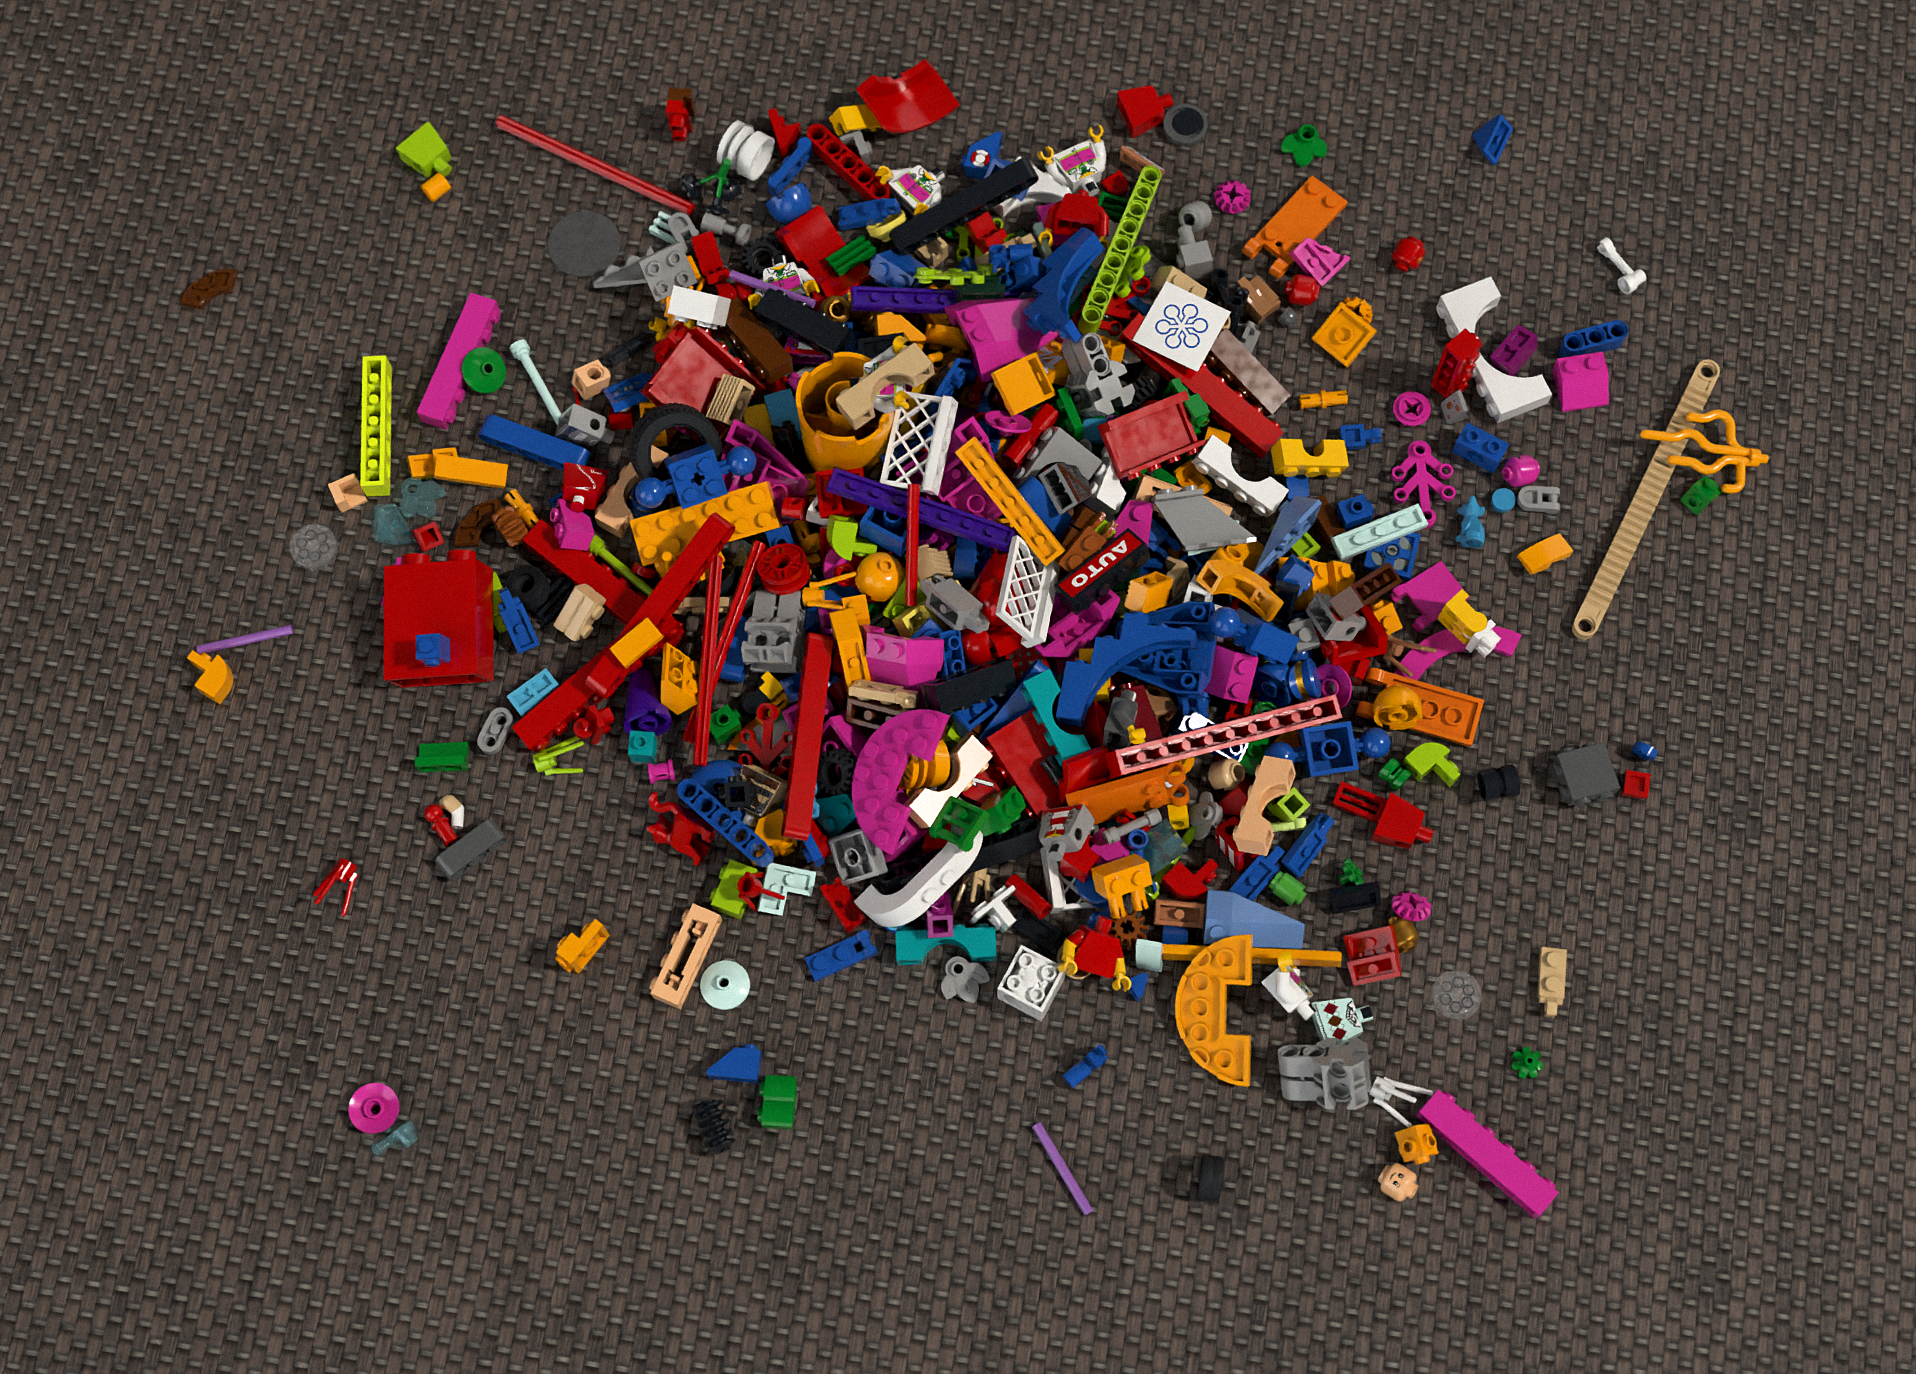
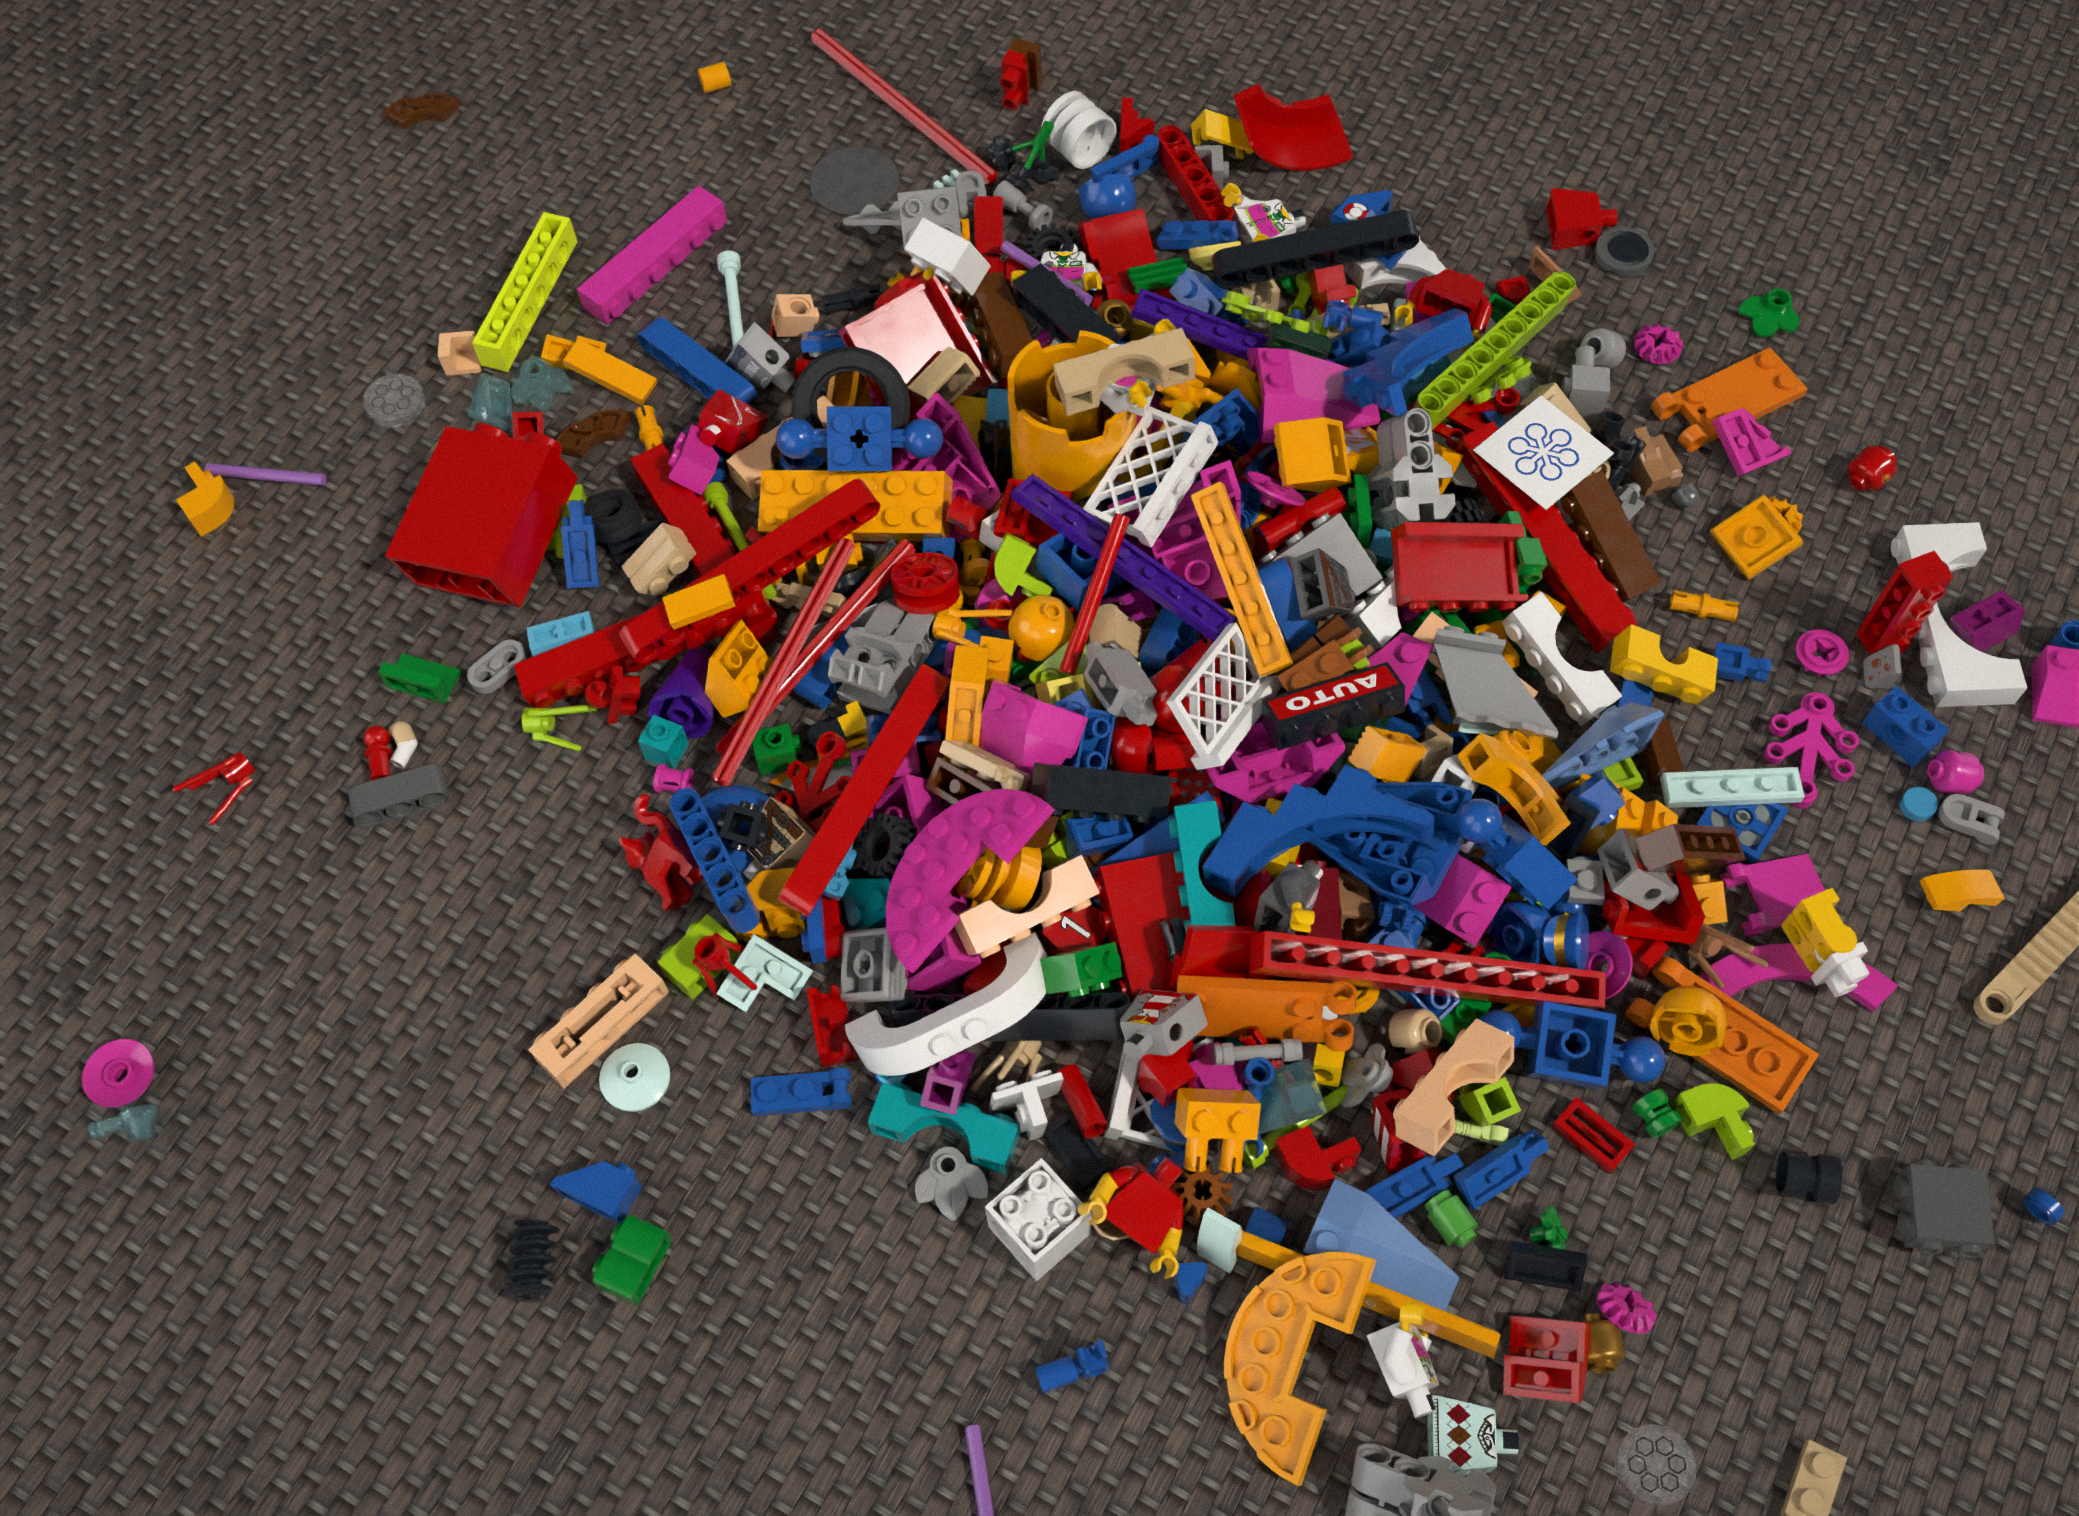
camera: 20 degrees right, 10 degrees down
lime torso [396,121,452,177] -> none
blue brick [416,633,450,667] -> none
green dish [461,347,506,394] -> none
dark orange gear [492,505,528,547] -> none
light orange plate [554,919,610,974] -> none
green plate [929,796,990,852] -> none
torso [1037,125,1106,196] -> none
nougat slope [1153,898,1205,928] -> none
red head [1284,274,1320,306] -> none
blue brick [1335,494,1374,531] -> none
red torso [1371,792,1434,849] -> none
dark azure animal [1455,495,1485,548] -> none
blue slope [1472,114,1513,165] -> none
red plate [1622,770,1651,800] -> none

